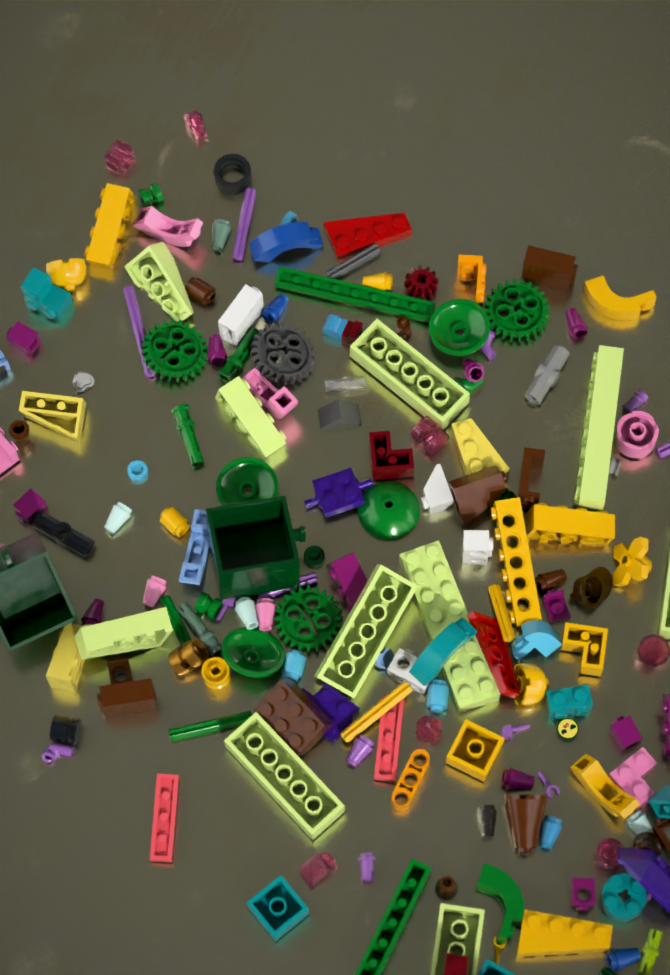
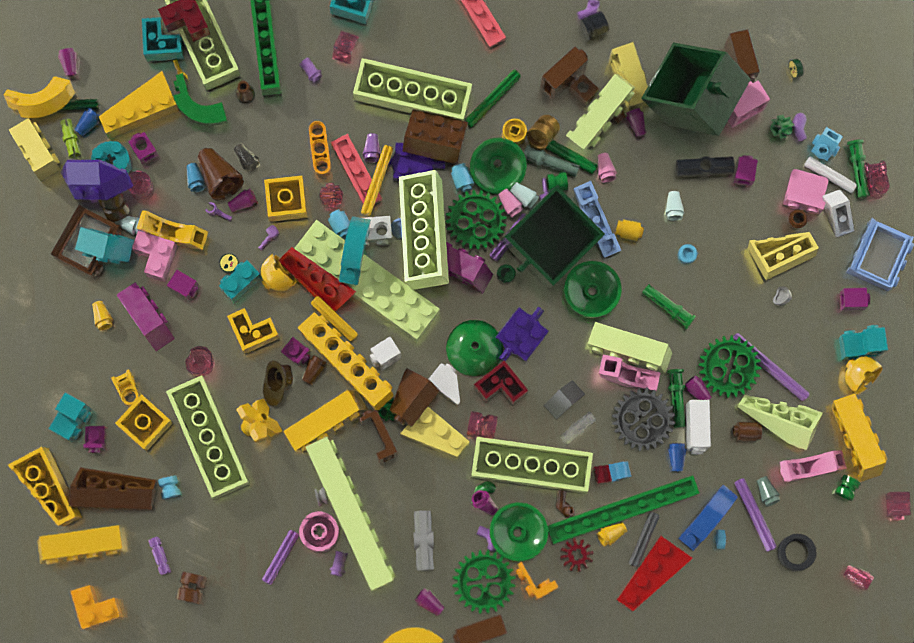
camera: 140 degrees right, 10 degrees up
medium azure brick [510,620,562,660] -> none

